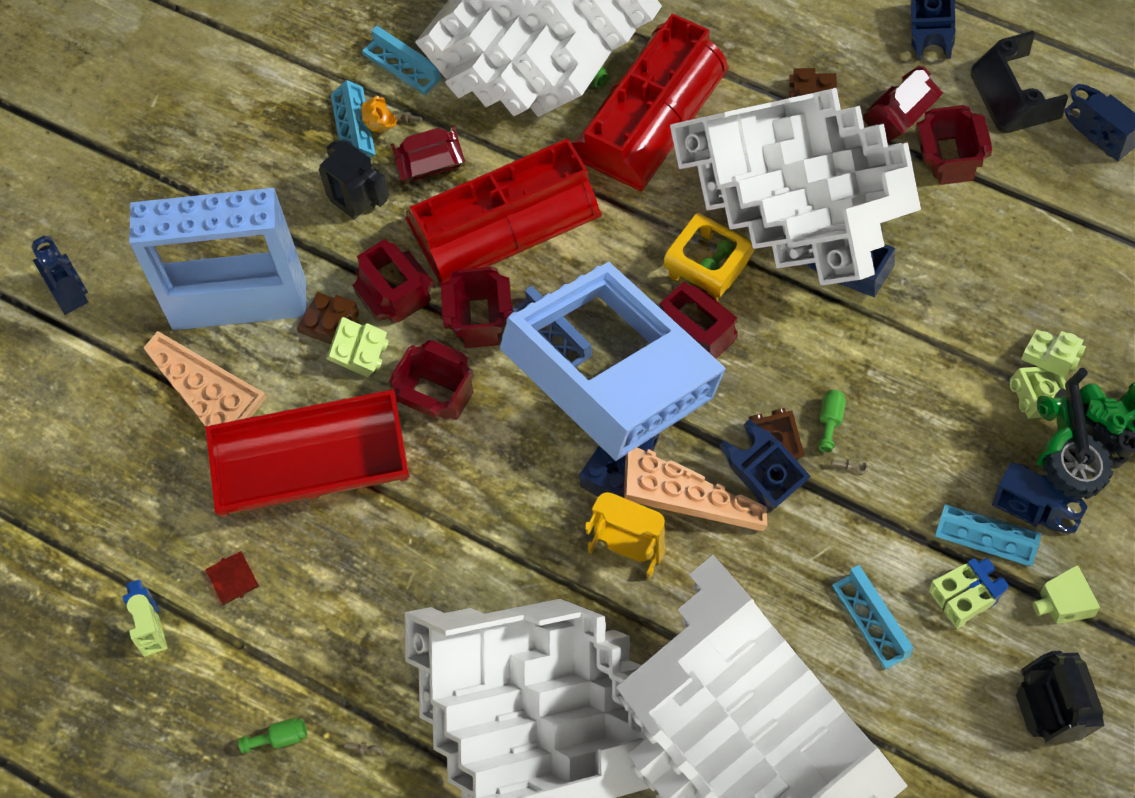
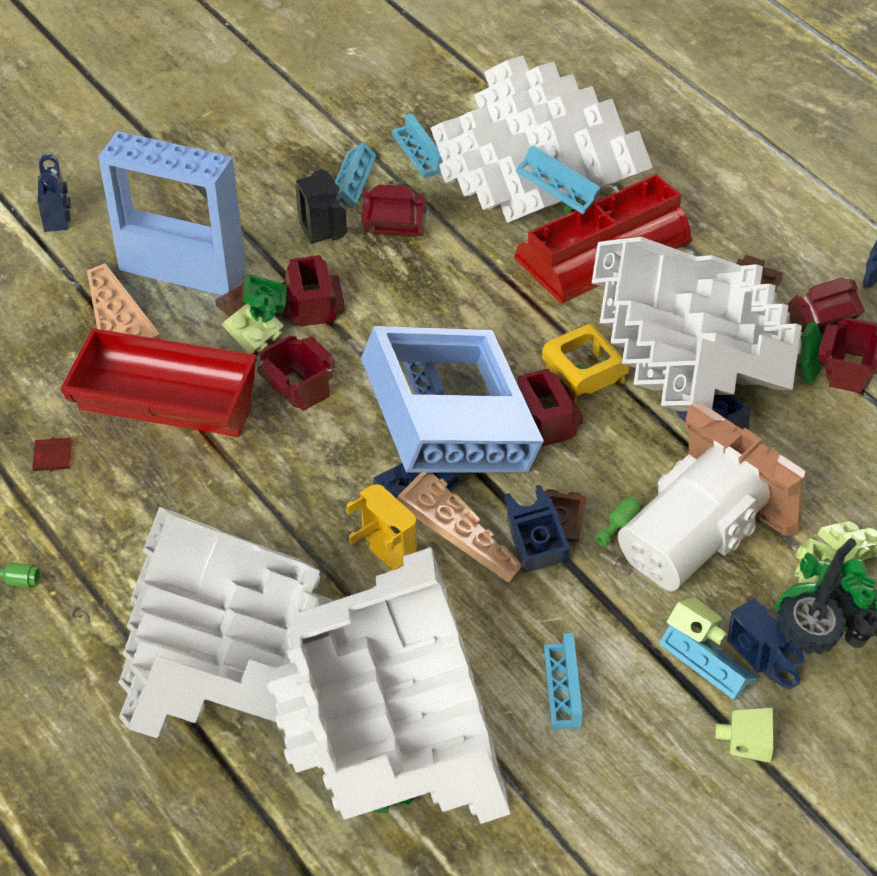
camera: 20 degrees right, 15 degrees down
light orange hair [361,96,397,133] -> none
red piece [405,138,602,286] -> none
dark red piece [441,267,513,349] -> none
yellowish green hips [929,558,1009,629] -> none
black piece [1016,651,1105,745] -> none
none -> green plate [242,274,287,323]
none -> medium azure fence [515,145,600,214]
none -> white piece [618,404,806,592]
none -> yellowish green torso [667,597,728,645]
none -> green tile [799,322,822,383]

